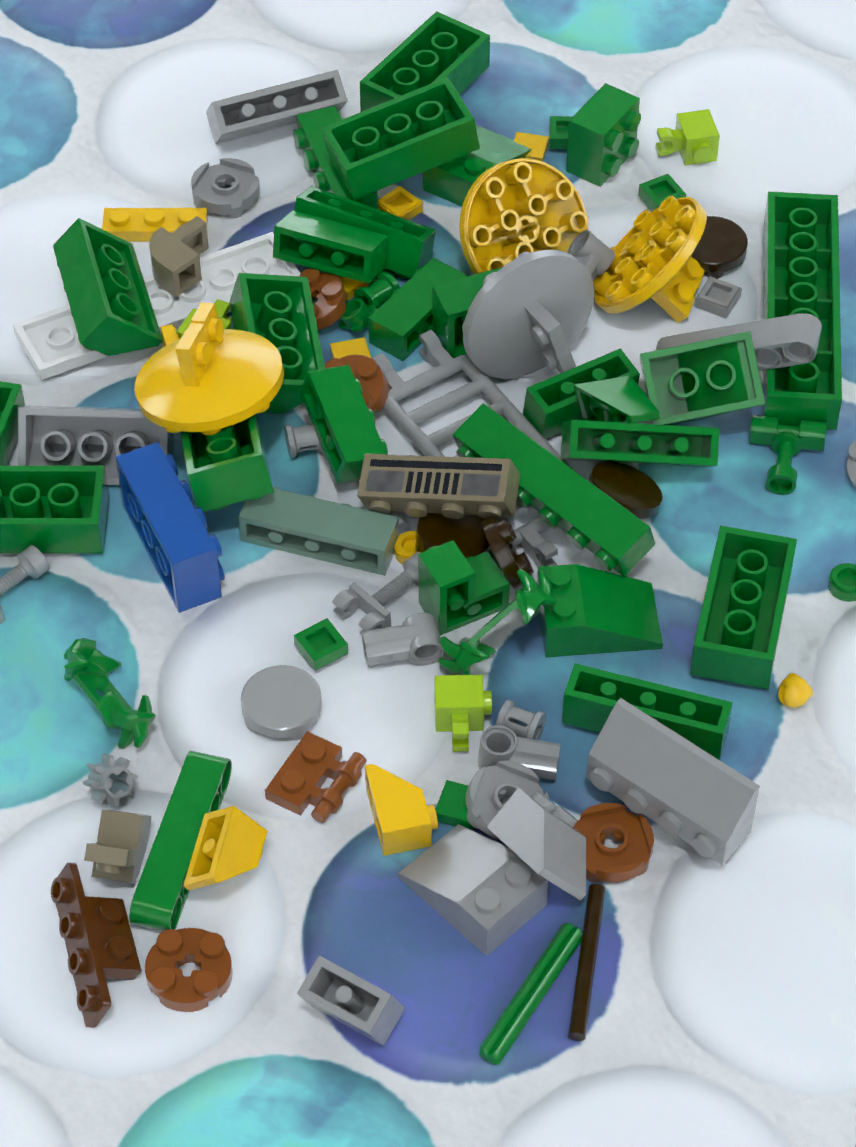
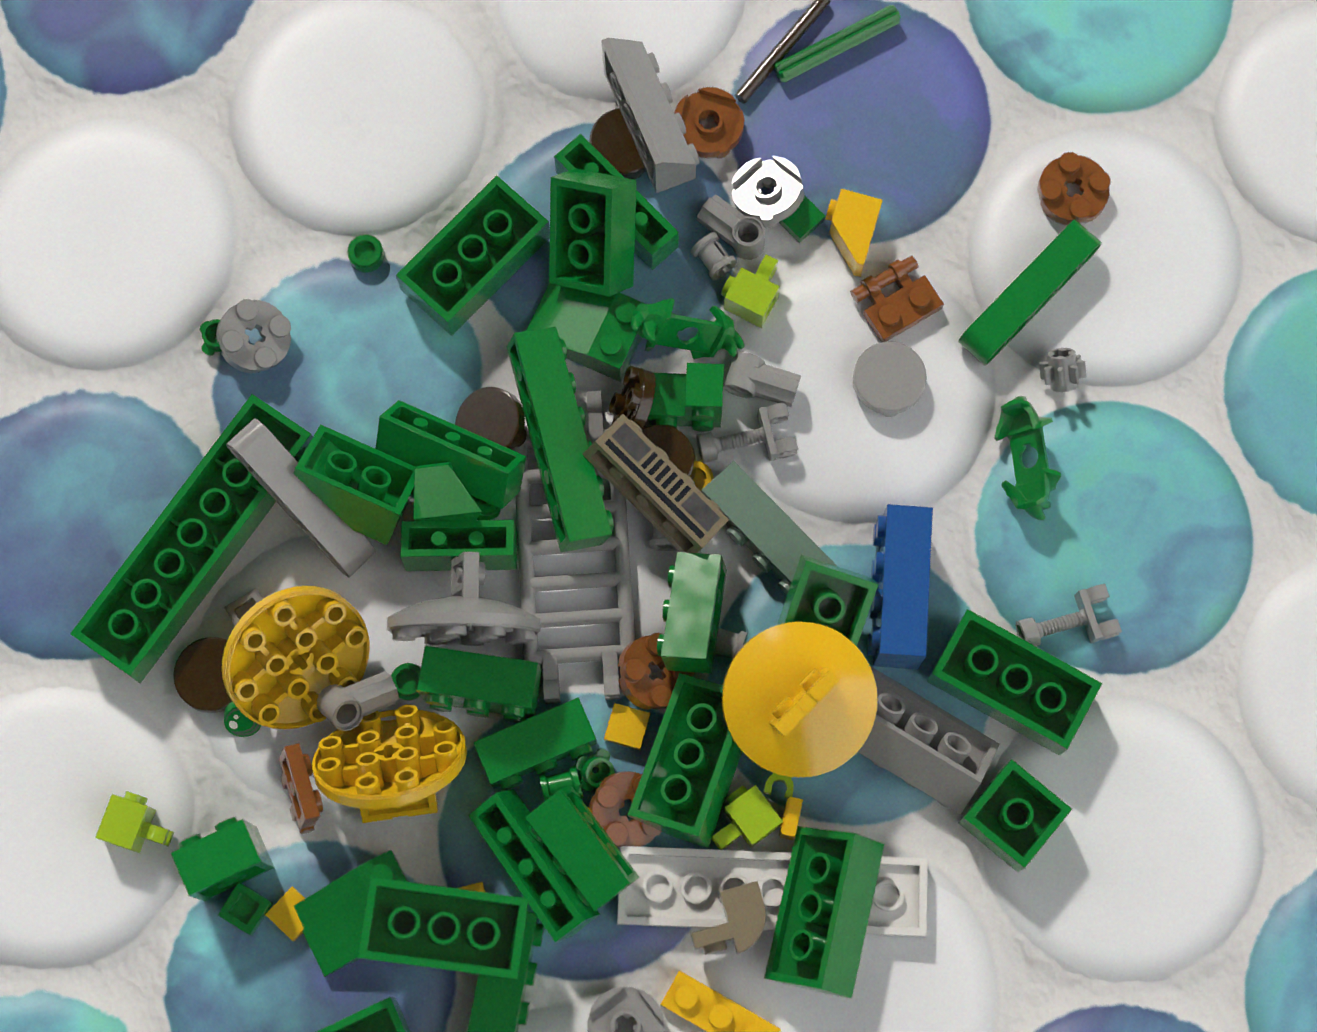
camera: 150 degrees left, 25 degrees up
reddish brown bracket [51,863,141,1028] -> none
dark tan brick [84,810,152,883] -> none
yellow slope [183,806,268,890] -> none
green plate [294,618,348,671] -> none
light grey brick [297,955,405,1046] -> none
light grey slope [398,824,548,956] -> none
light grey slope [487,787,586,901] -> none
green plate [638,174,686,211] -> none
green bar [750,415,827,495] -> none
yellow hinge [778,673,813,708] -> none
none -> dark orange plate [279,743,323,834]
none -> green brick [549,168,637,297]

